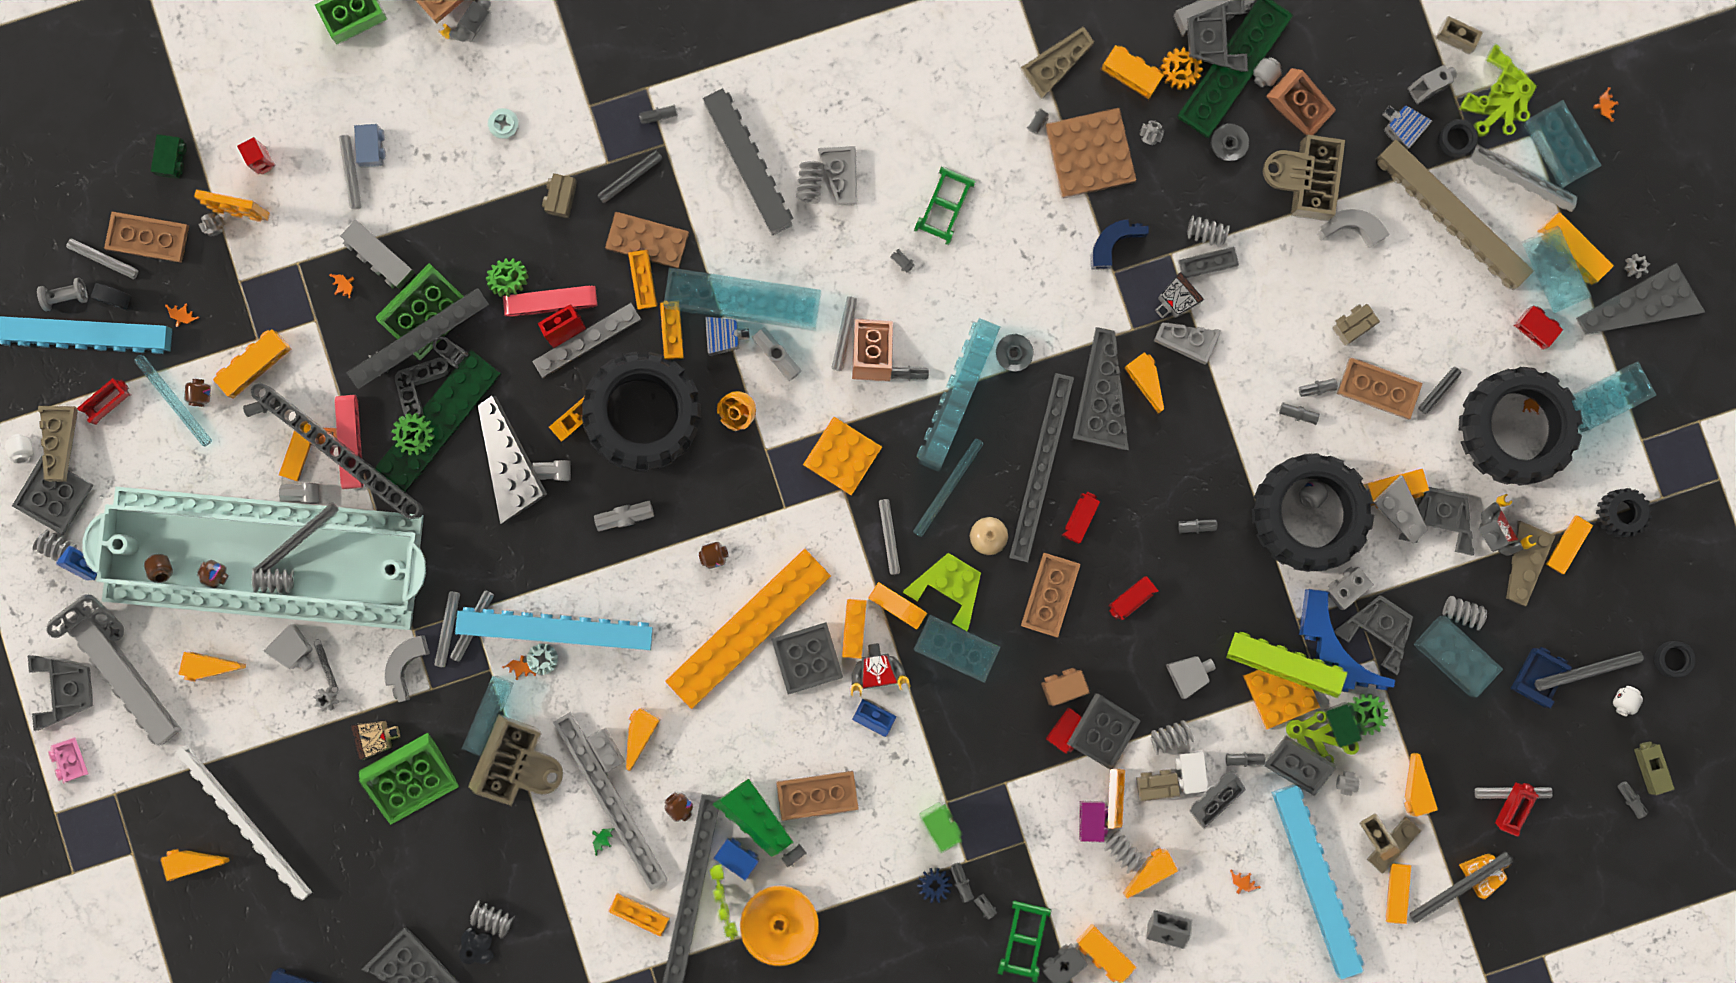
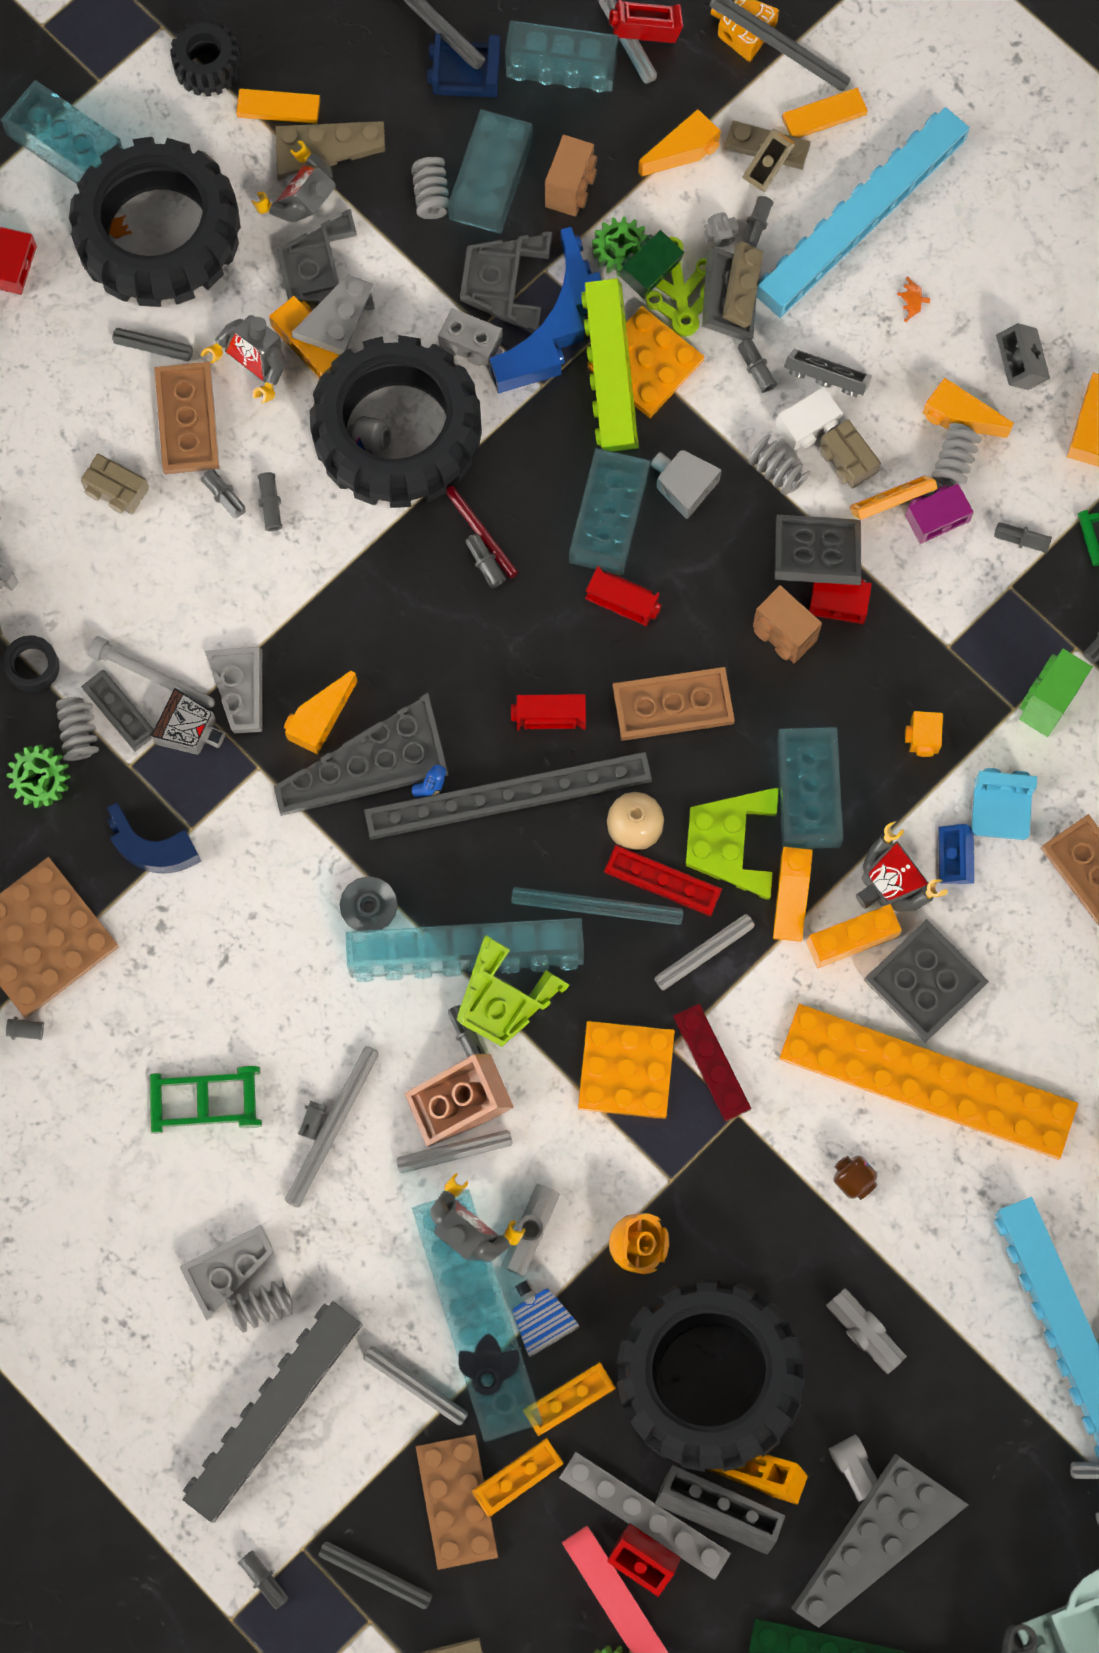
camera: 110 degrees left, 10 degrees down
none -> black tyre [3,635,60,693]
none -> bright green gear [6,745,71,808]
none -> light grey piece [88,636,215,708]
none -> dark grey torso [201,315,286,404]
none -> light grey axle [285,1046,379,1208]
none -> light grey axle [363,1346,468,1425]
none -> blue arm [412,765,446,798]
none -> dark grey torso [430,1173,525,1262]
none -> dark red bar [445,486,519,579]
none -> lime wing [456,935,569,1047]
none -> black plate [458,1333,520,1396]
none -> clear light blue brick [505,20,618,92]
none -> medium nougat brick [545,135,597,217]
none -> clear light blue brick [569,448,650,576]
none -> red tile [604,845,722,917]
none -> dark grey brick [655,1465,786,1555]
none -> dark red plate [673,1003,752,1122]
none -> dark tan plate [722,241,763,328]
none -> dark grey axle [742,196,774,248]
none -> light orange brick [905,711,943,757]
none -> medium azure bracket [971,768,1037,840]
none -> dark grey axle [994,522,1052,553]

